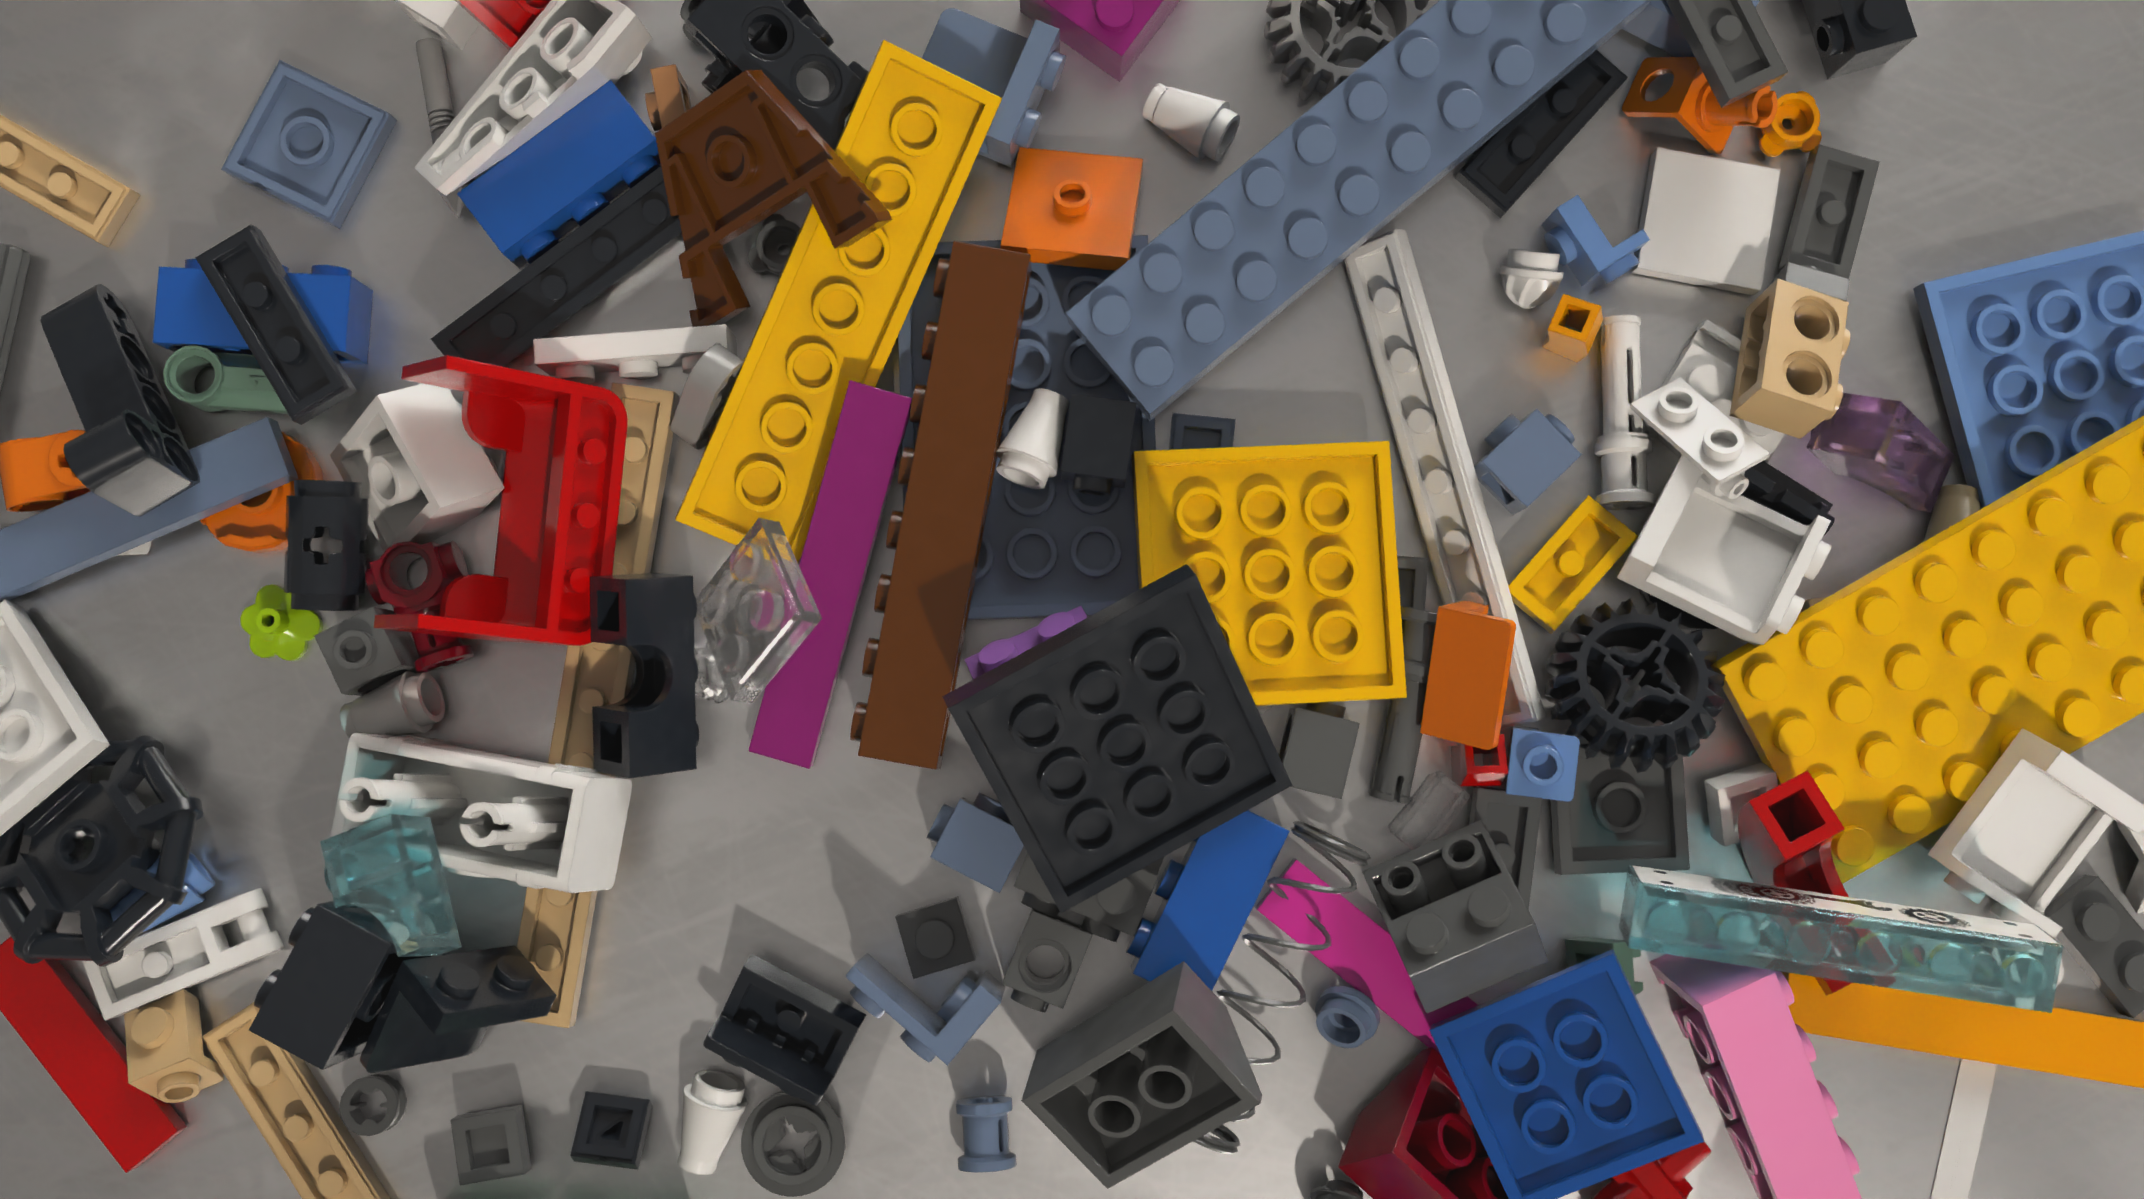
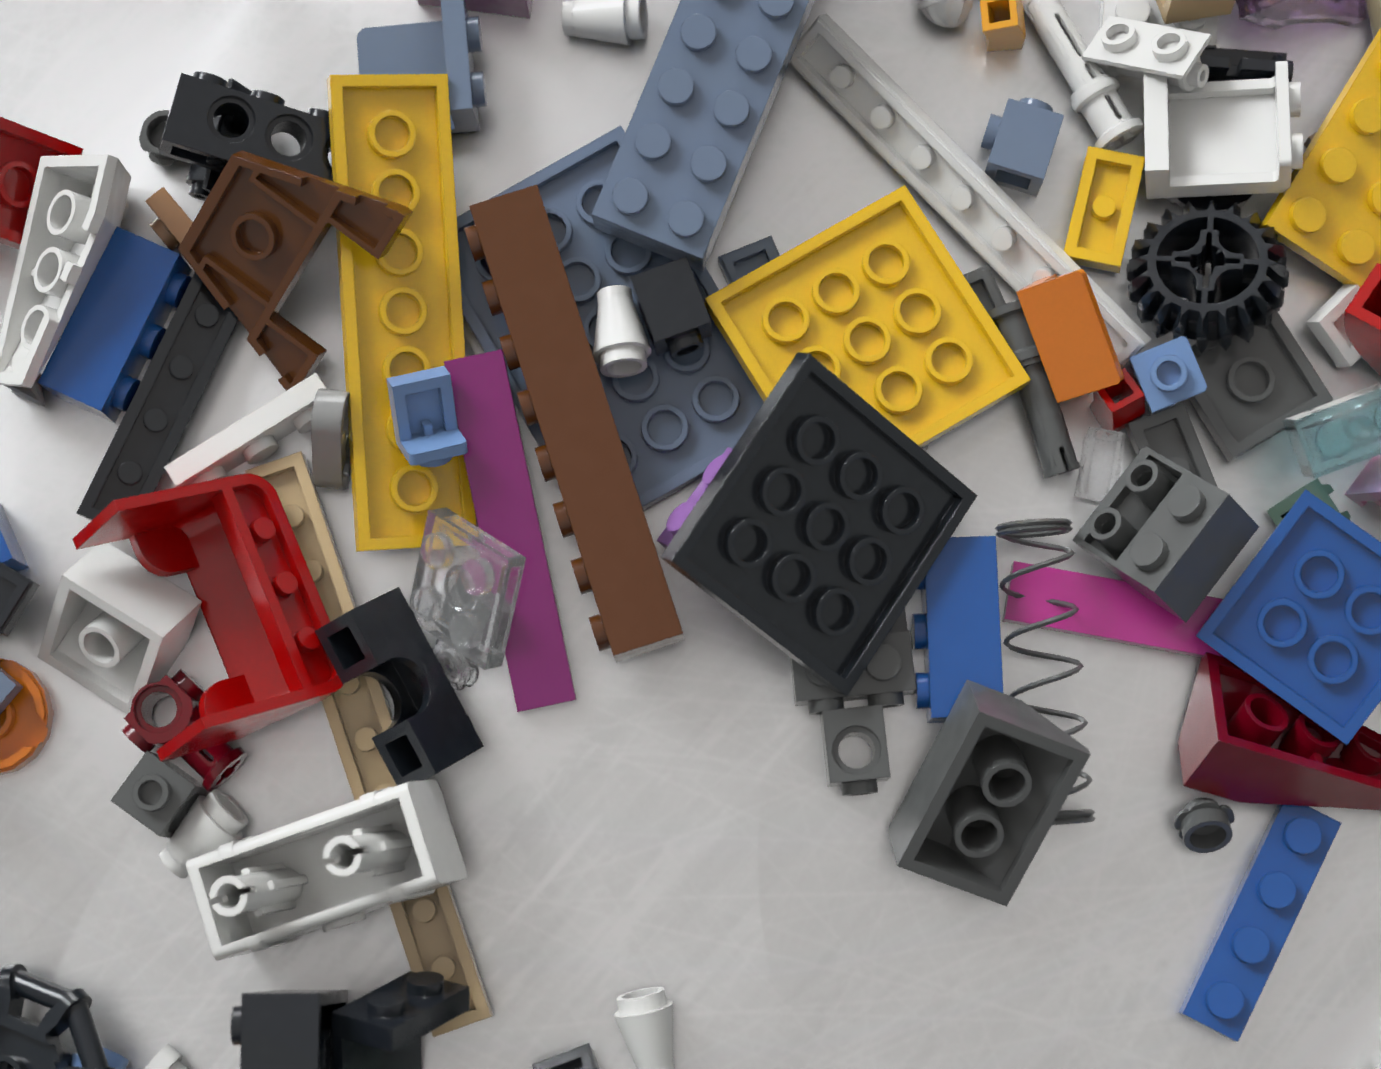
camera: 20 degrees left, 5 degrees down
lime plant [240,584,323,661] -> none
black piece [284,480,368,611] -> none
clear light blue arch [320,814,462,957] -> none
black bracket [703,954,867,1106] -> none
dark grey gear [741,1092,846,1197] -> none
dark grey plate [748,214,800,276] -> none
sand blue bracket [845,953,1005,1066] -> none
dark grey plate [895,896,976,979] -> none
sand blue brick [927,792,1024,893] -> none
sand blue bush [956,1096,1017,1173] -> none
orange plate [1000,147,1143,271] -> none
dark grey brick [1278,702,1360,799] -> none
sand blue plate [1315,986,1380,1048] -> none
none -> medium blue bracket [386,366,468,467]

